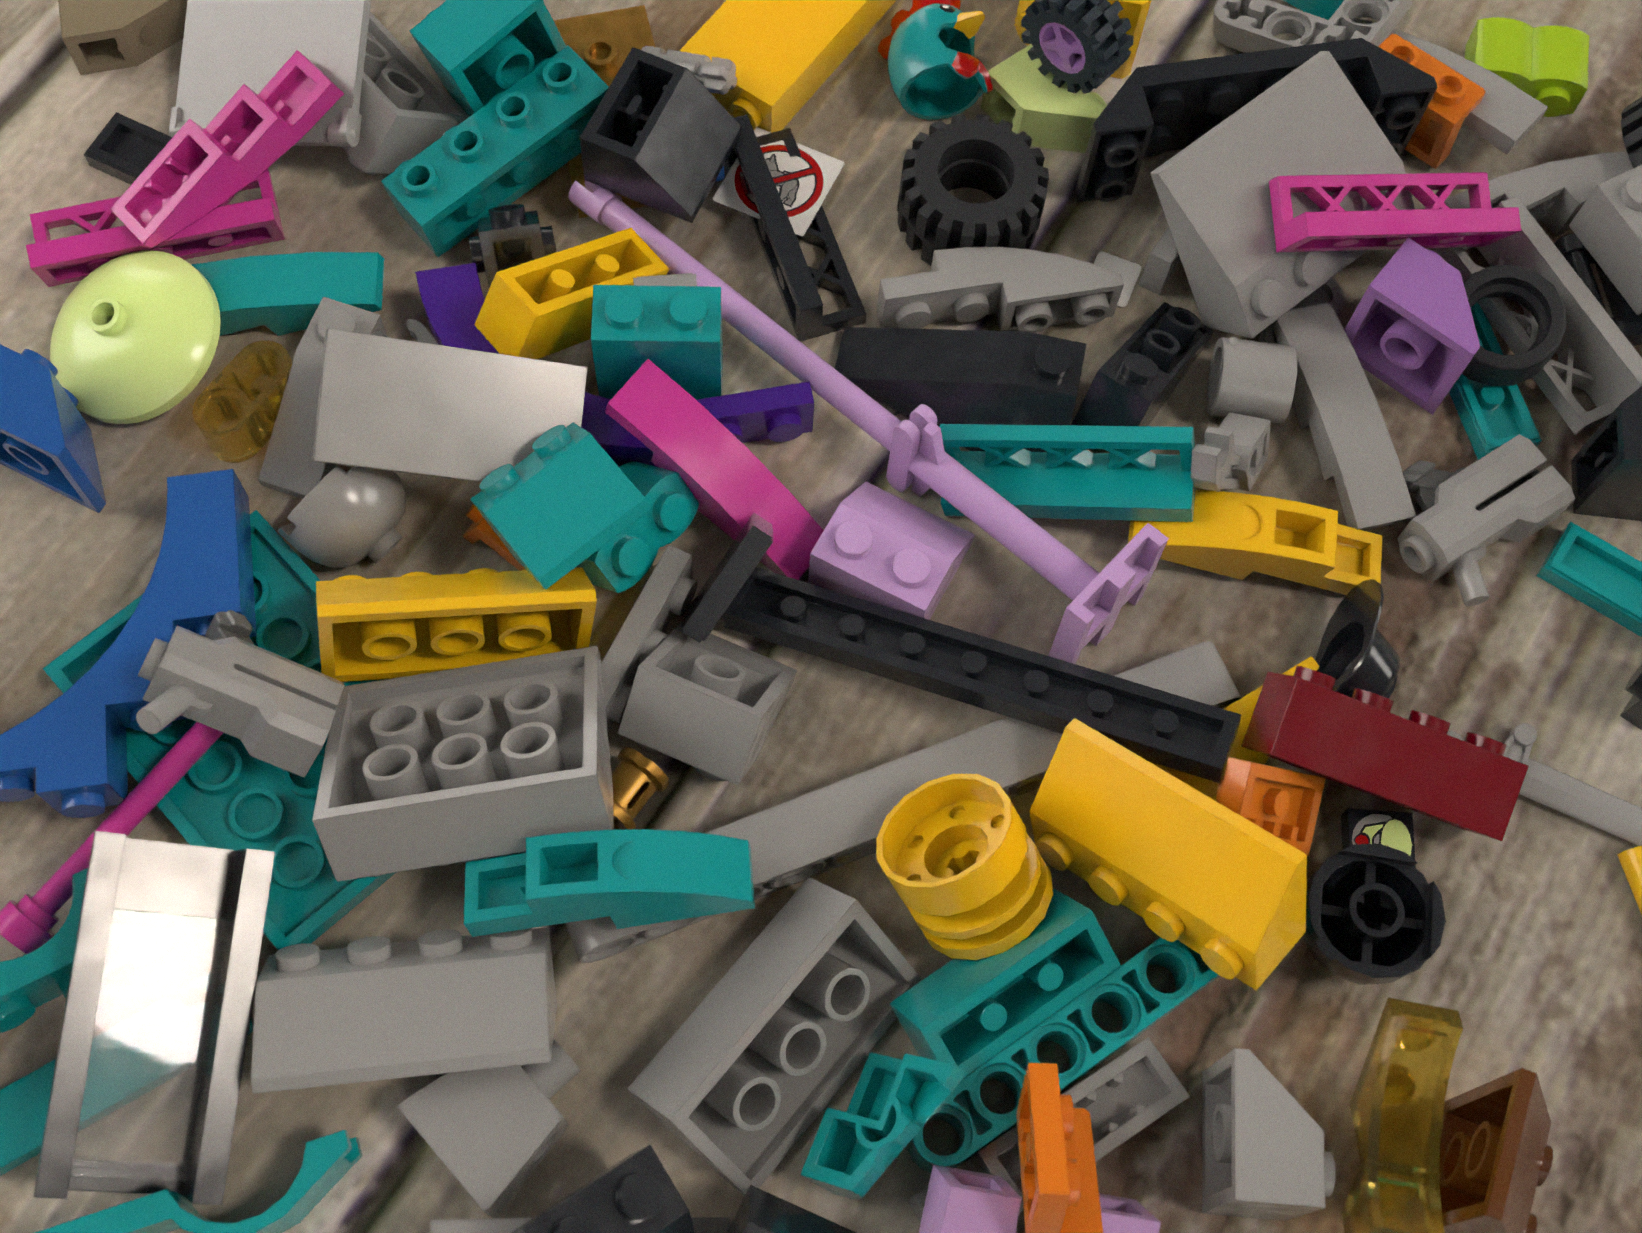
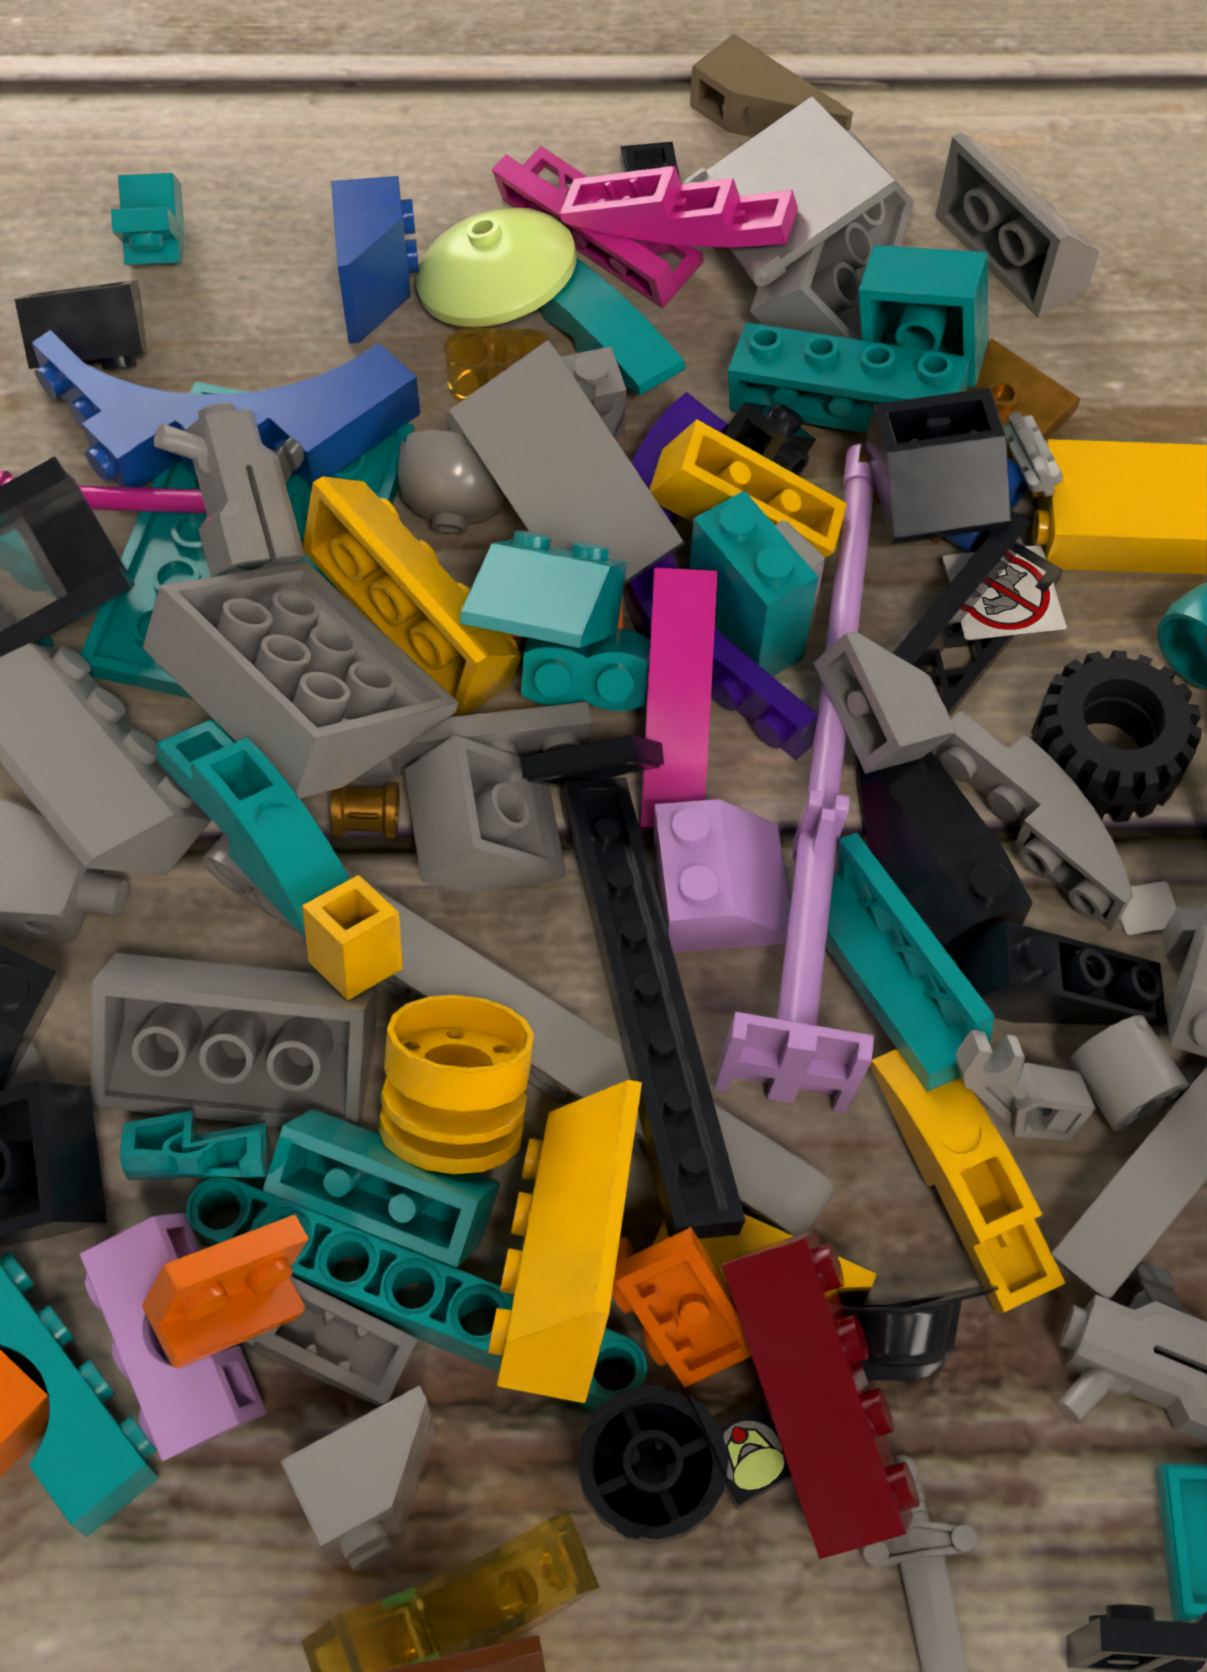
camera: 60 degrees right, 5 degrees down
none -> yellow brick [302,875,403,1001]
none -> light grey slope [813,631,957,774]

